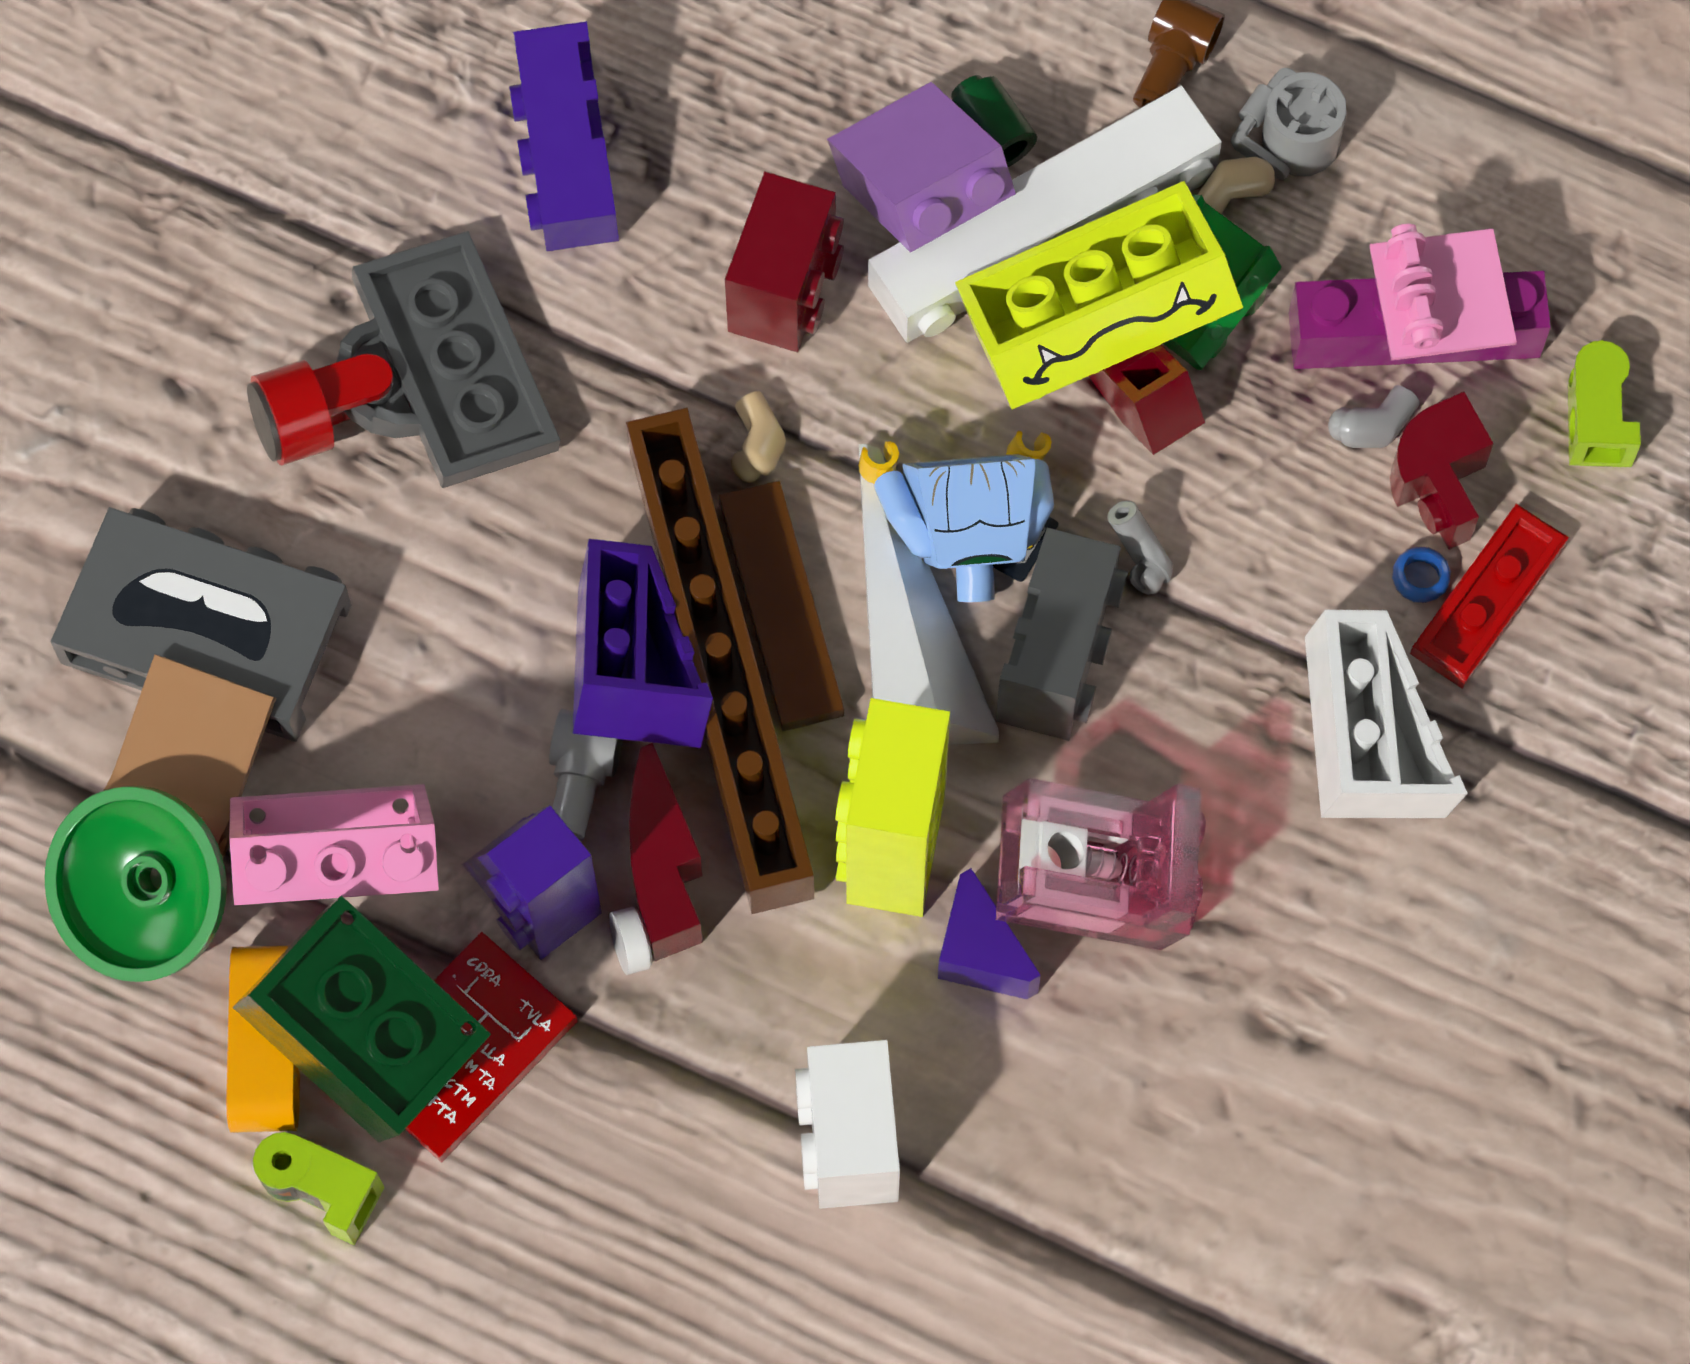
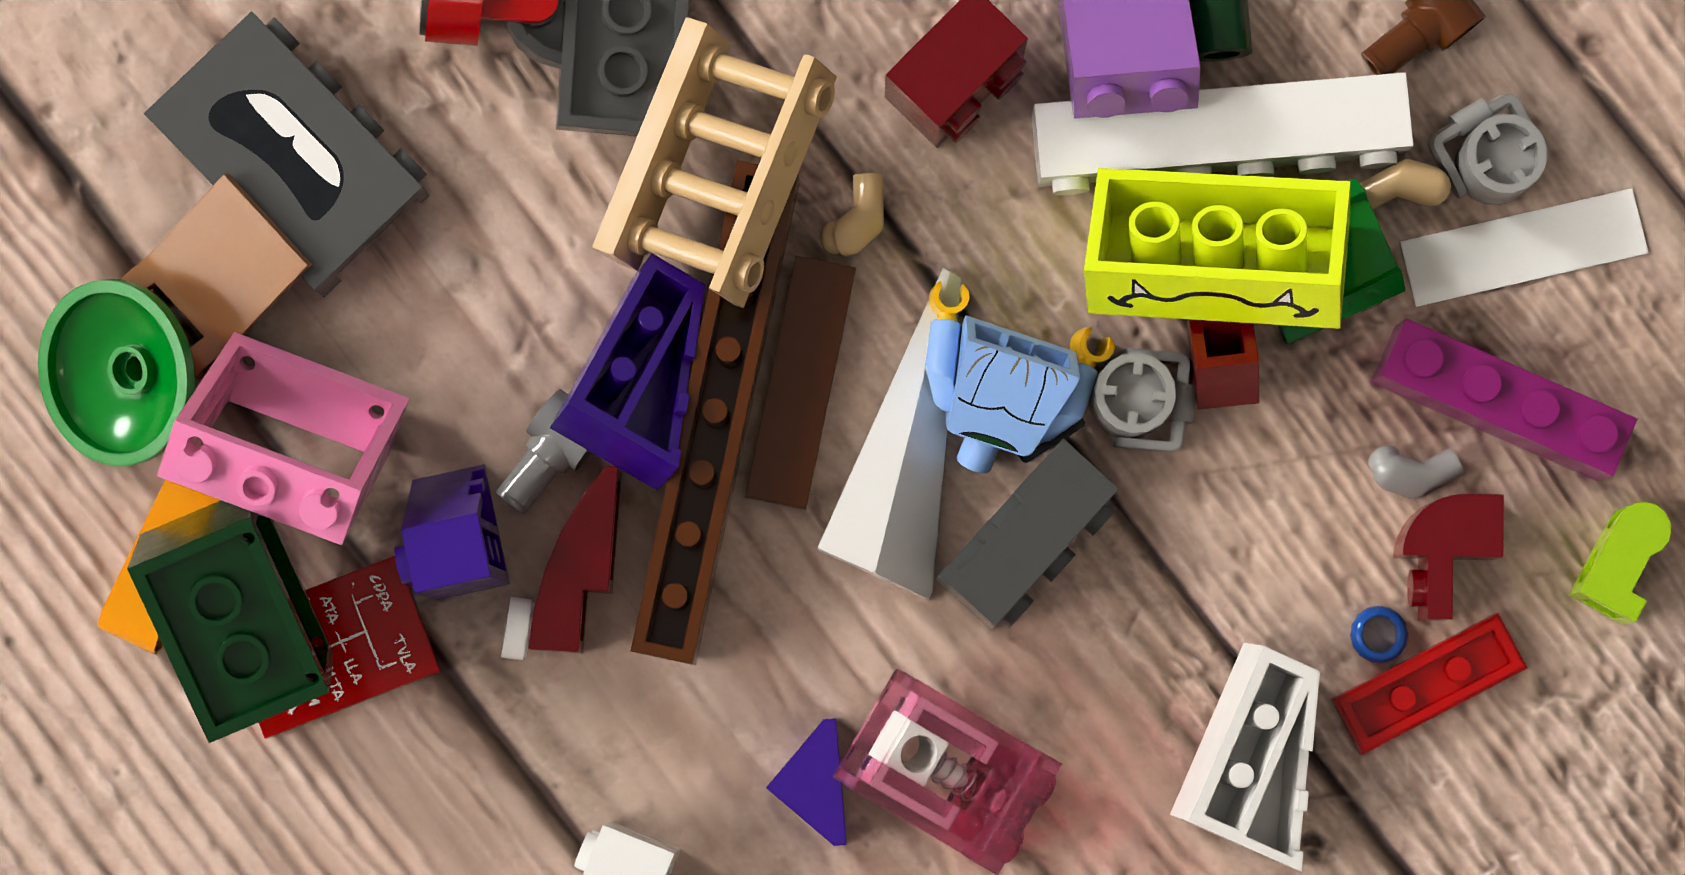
camera: 30 degrees right, 15 degrees up
lime leg [253,1132,385,1246] -> none
neon yellow brick [835,698,950,917] -> none
light grey arm [1107,501,1173,594] -> none
bright pink hinge [1369,224,1517,361] -> none
none -> tan fence [592,17,837,308]
none -> light grey piece [1089,348,1196,453]
none -> white sticker [1400,188,1649,307]

